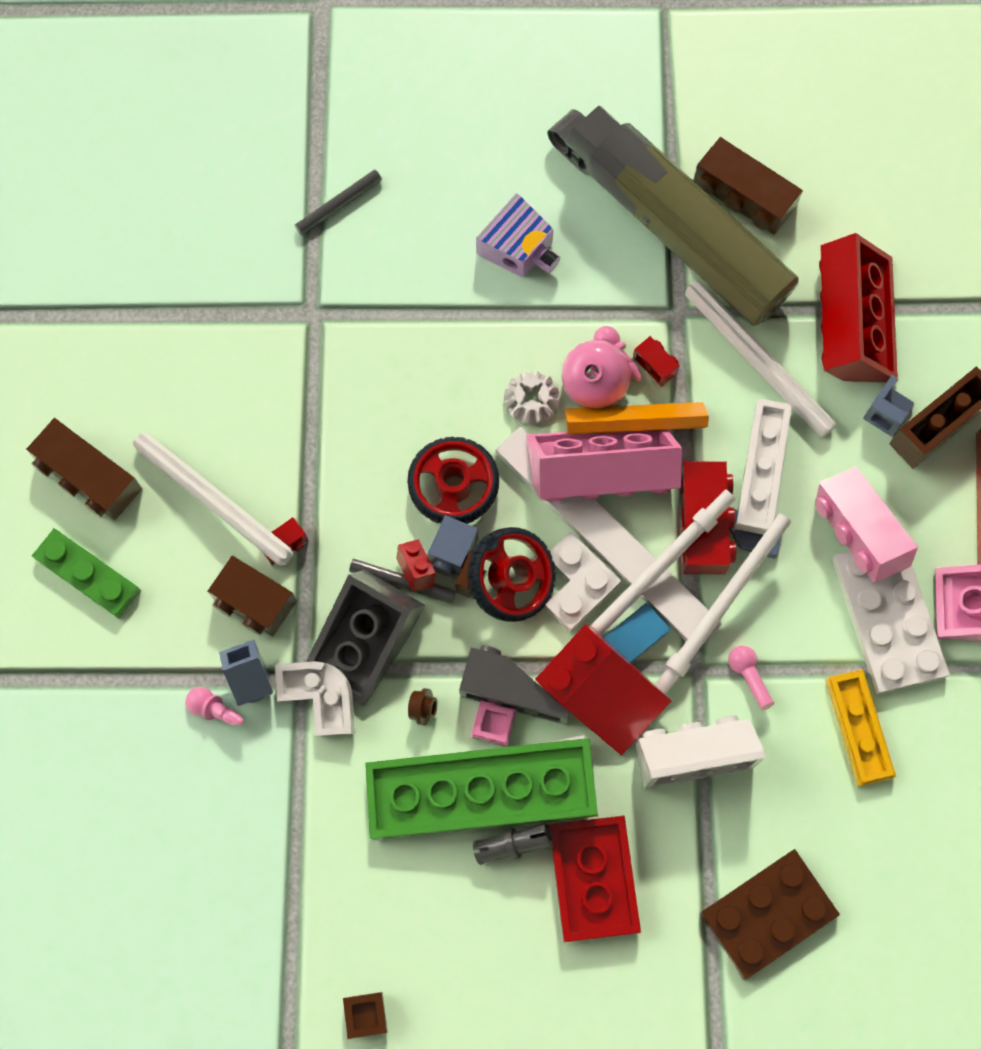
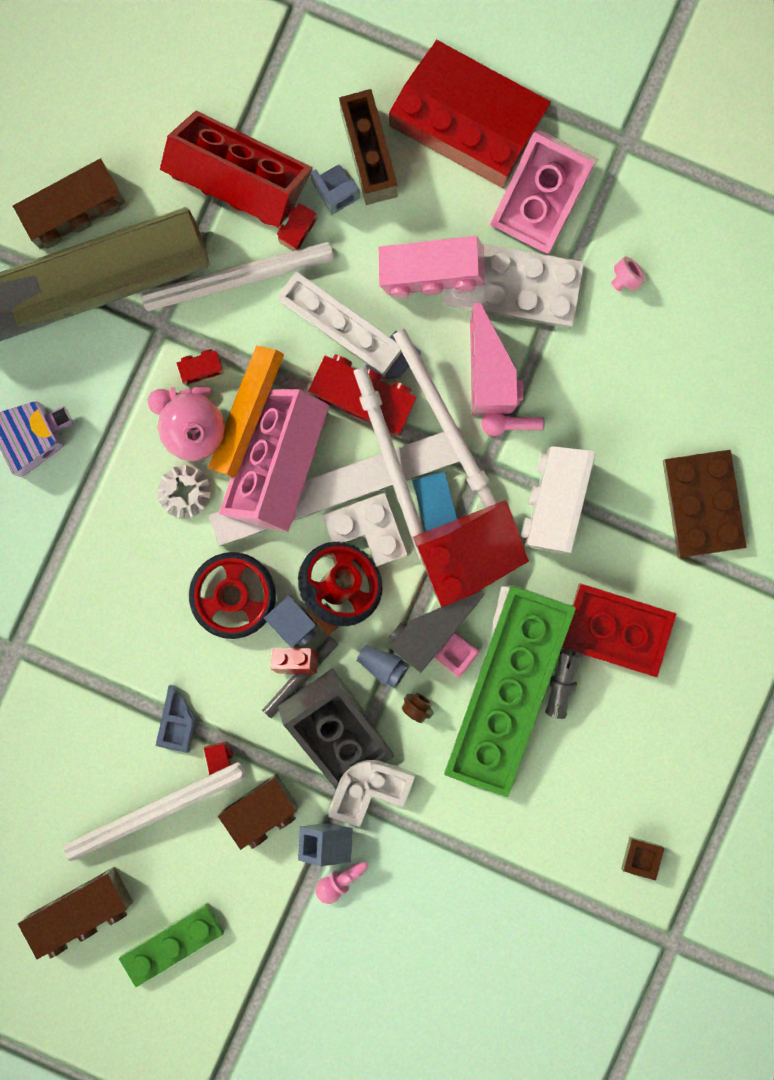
camera: 65 degrees left, 15 degrees up
yellow tile [825,669,896,787] -> none
none -> sand blue tile [155,684,197,753]
none -> red piece [277,203,318,251]
none -> sand blue cone [356,644,409,688]
none -> bright pink slope [470,303,523,415]
none -> bright pink tile [611,256,647,291]

